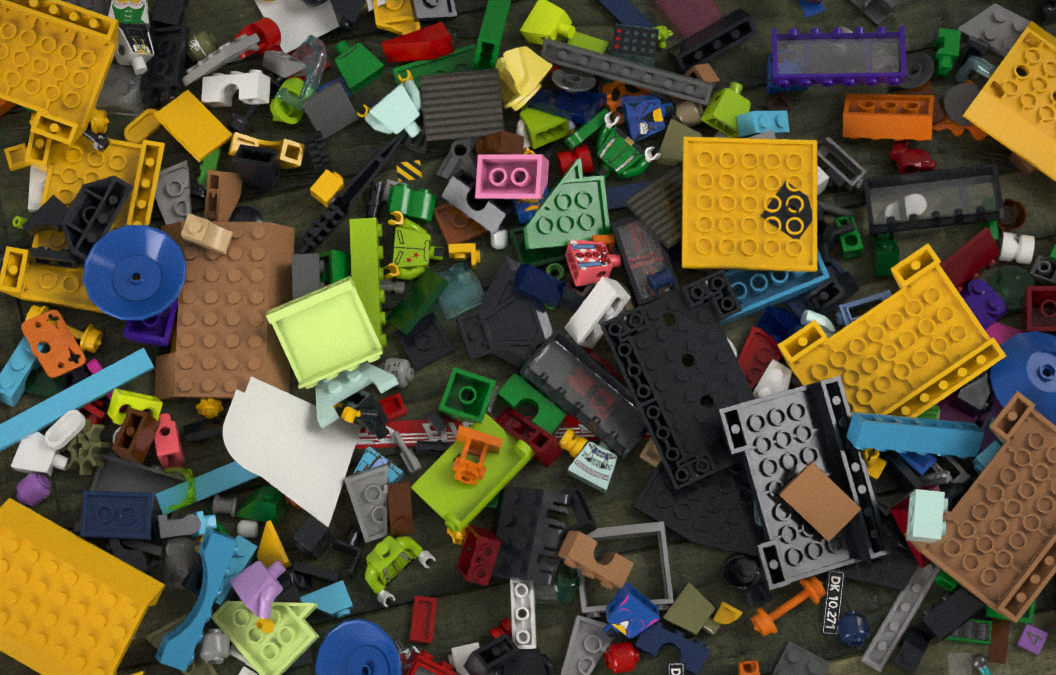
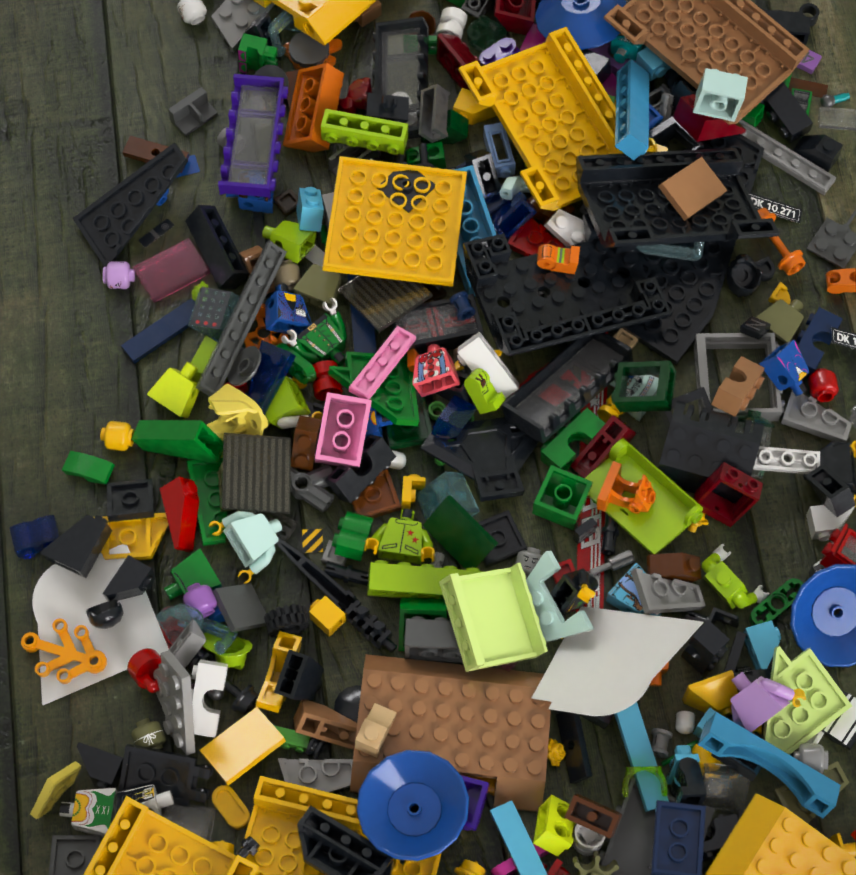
camera: 85 degrees left, 10 degrees down
coral torso [154,414,187,472] -> none
green slope [236,486,288,525] -> none
red tile [409,596,438,644] -> none
red wheel [488,617,512,639] -> none
dark blue head [838,611,870,646] -> none
none -> medium lavender head [183,583,217,619]
none -> lime brick [321,109,408,155]
none -> bright pink tile [349,326,416,400]
none -> black brick [364,93,409,123]
none -> flat silver window [419,84,450,143]
none -> lime leg [464,368,506,414]
none -> orange leg [537,244,580,275]
none -> dark green window [611,361,676,412]
none -> black tile [740,316,771,340]
none -> green beam [749,578,803,626]

